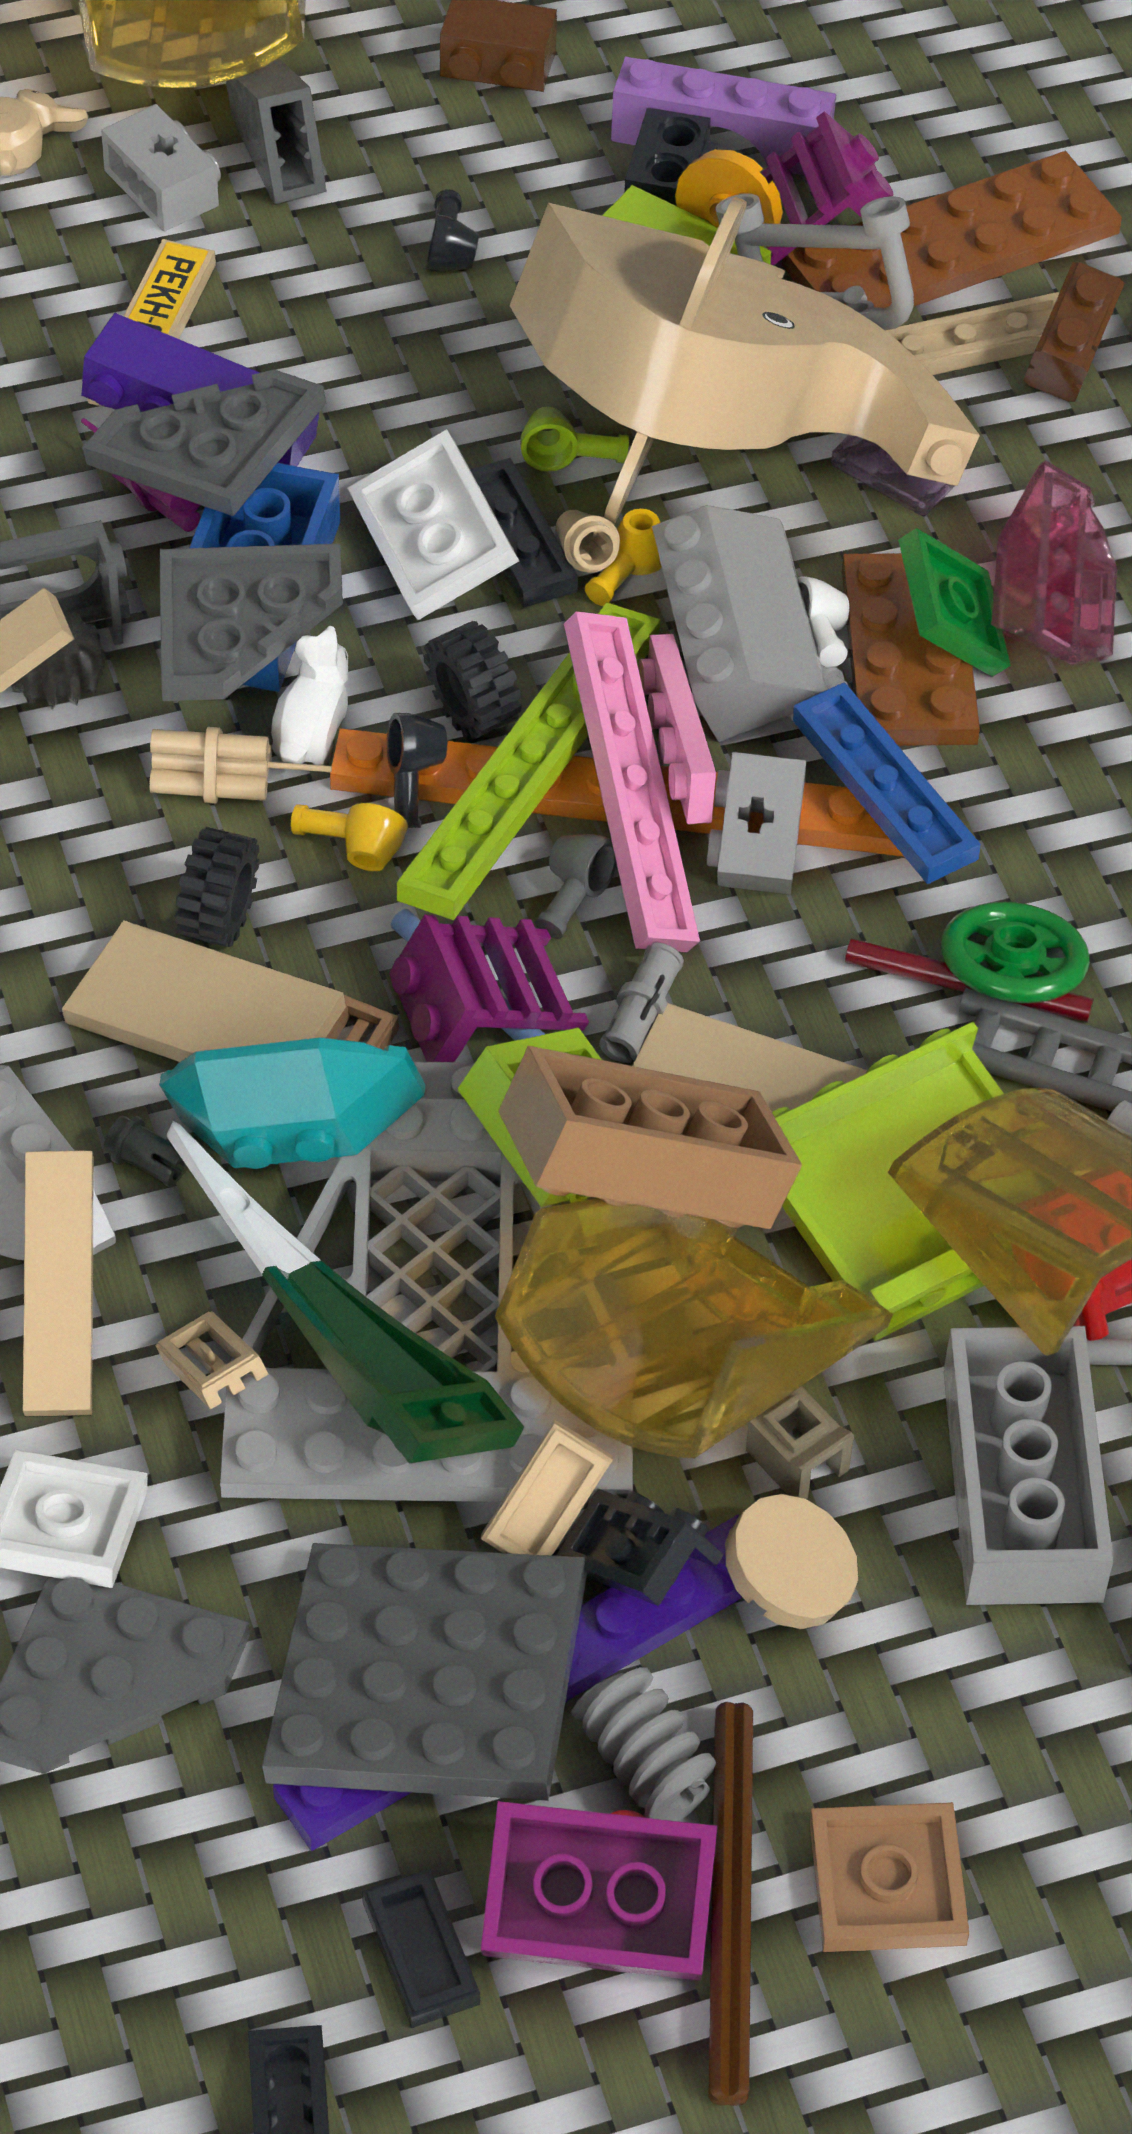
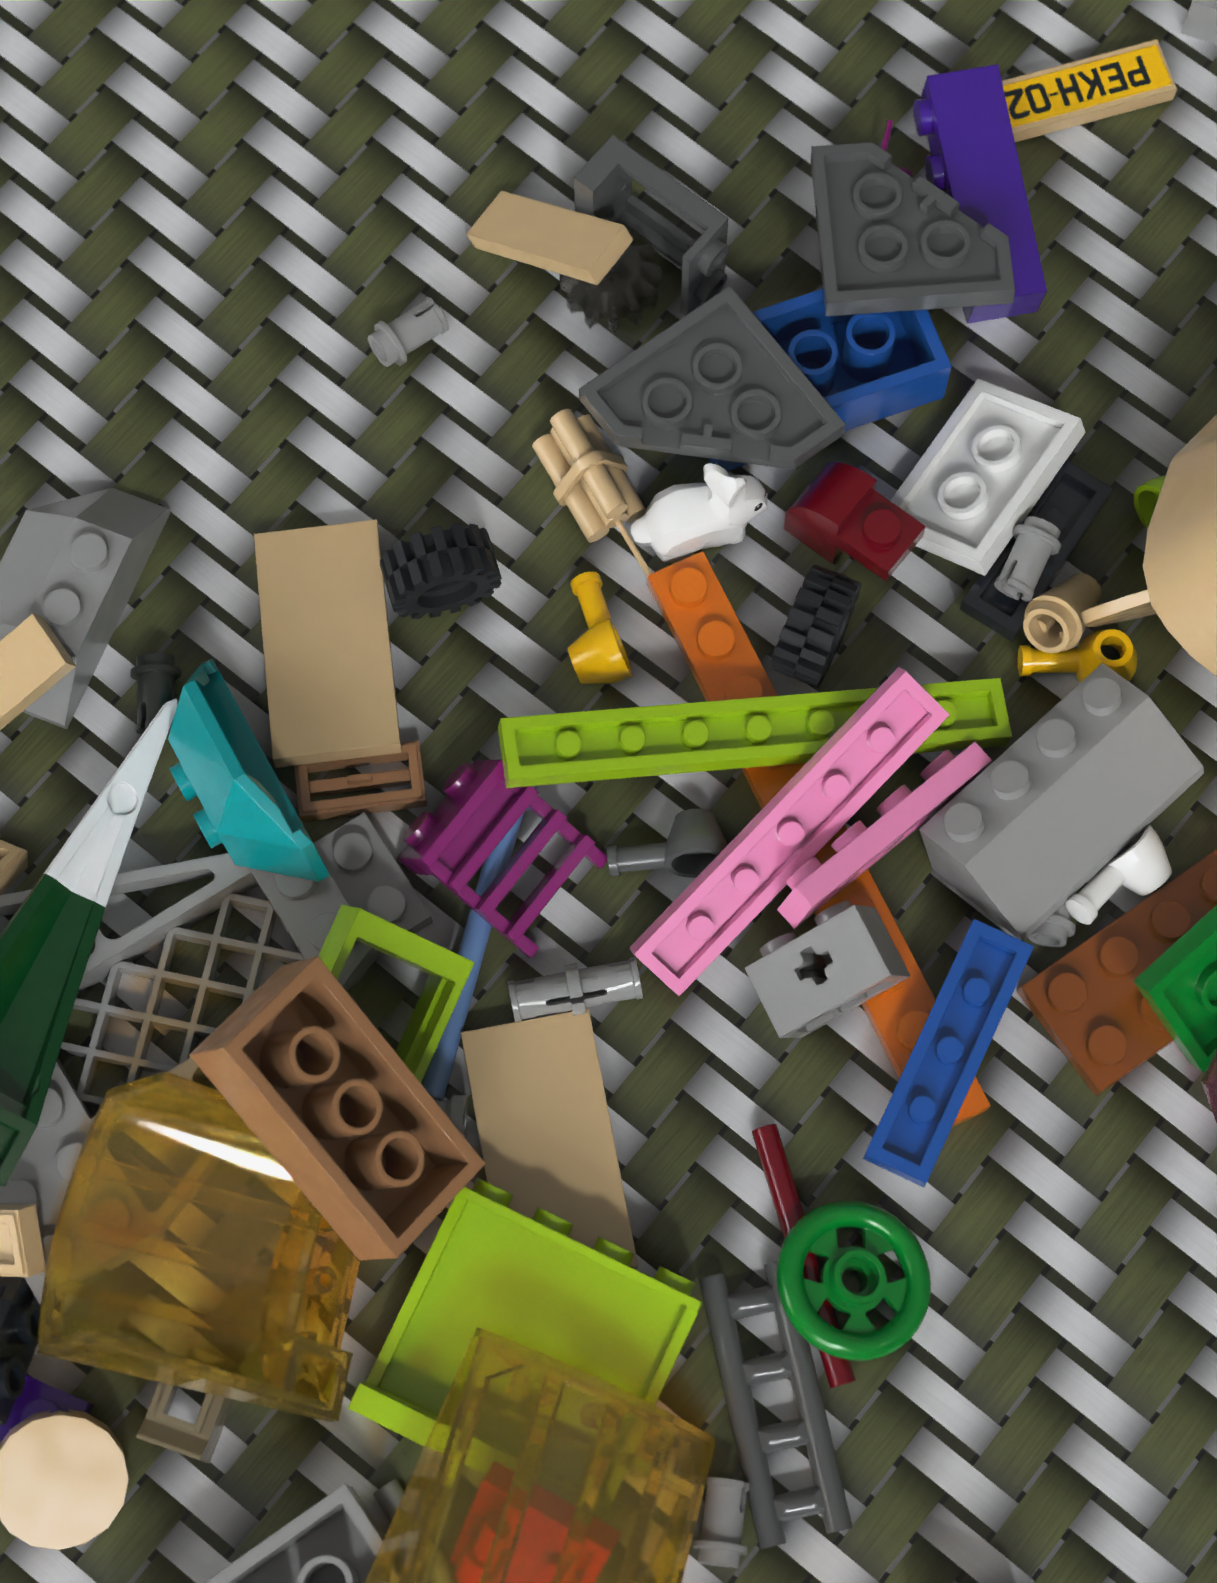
camera: 60 degrees right, 20 degrees up
black bar [386,713,448,828] -> none
none -> dark red brick [784,462,926,582]
none -> light grey pin [994,516,1061,602]

